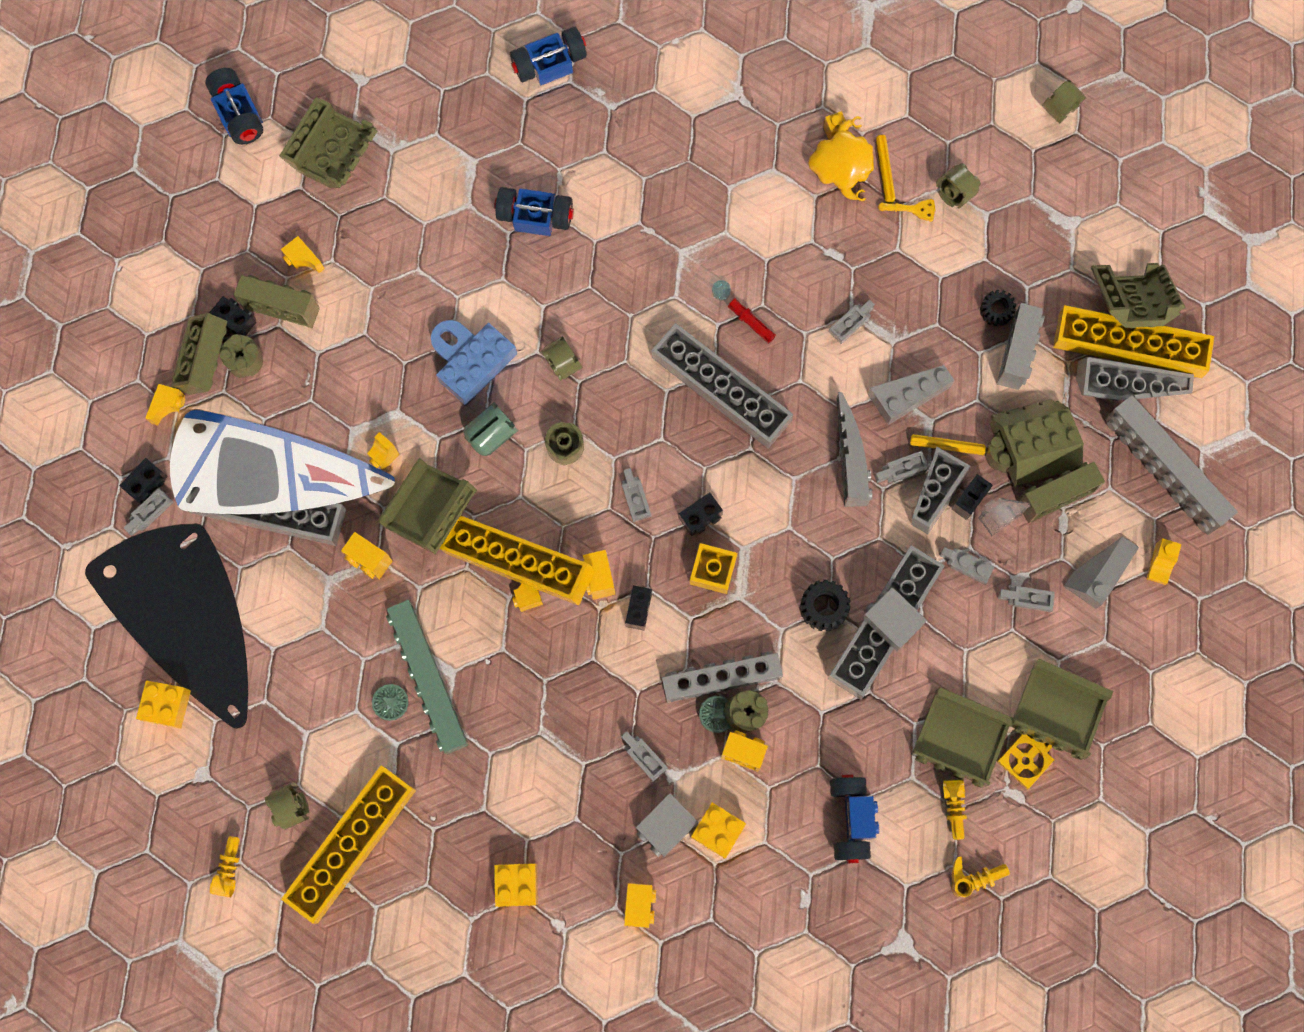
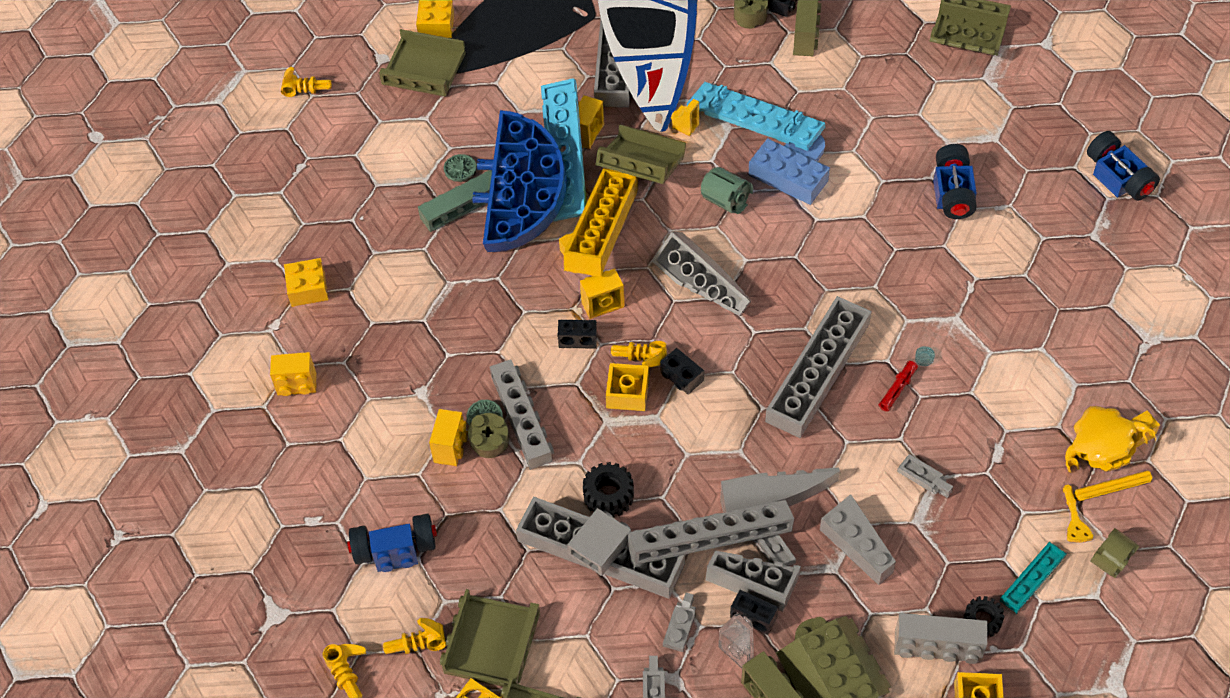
camera: 80 degrees right, 20 degrees down
olive brick [265,782,310,830] -> none
yellow arch [281,236,324,273] -> none
yellow brick [281,765,416,924] -> none
olive brick [541,336,583,381] -> none
olive brick [545,422,584,466] -> none
light grey hinge [621,732,668,782] -> none
light grey hinge [622,468,651,522] -> none
light grey brick [636,794,698,857] -> none
yellow brick [691,802,746,859] -> none
yellow axle [910,434,986,455] -> none
none -> olive panel [379,29,466,97]
none -> blue brick [473,110,567,252]
none -> medium azure piece [541,78,587,221]
none -> yellow piece [611,341,667,367]
none -> light grey brick [627,500,794,565]
none -> light grey wedge [652,232,751,316]
none -> medium azure piece [686,82,825,151]
none -> teal tile [999,541,1066,614]

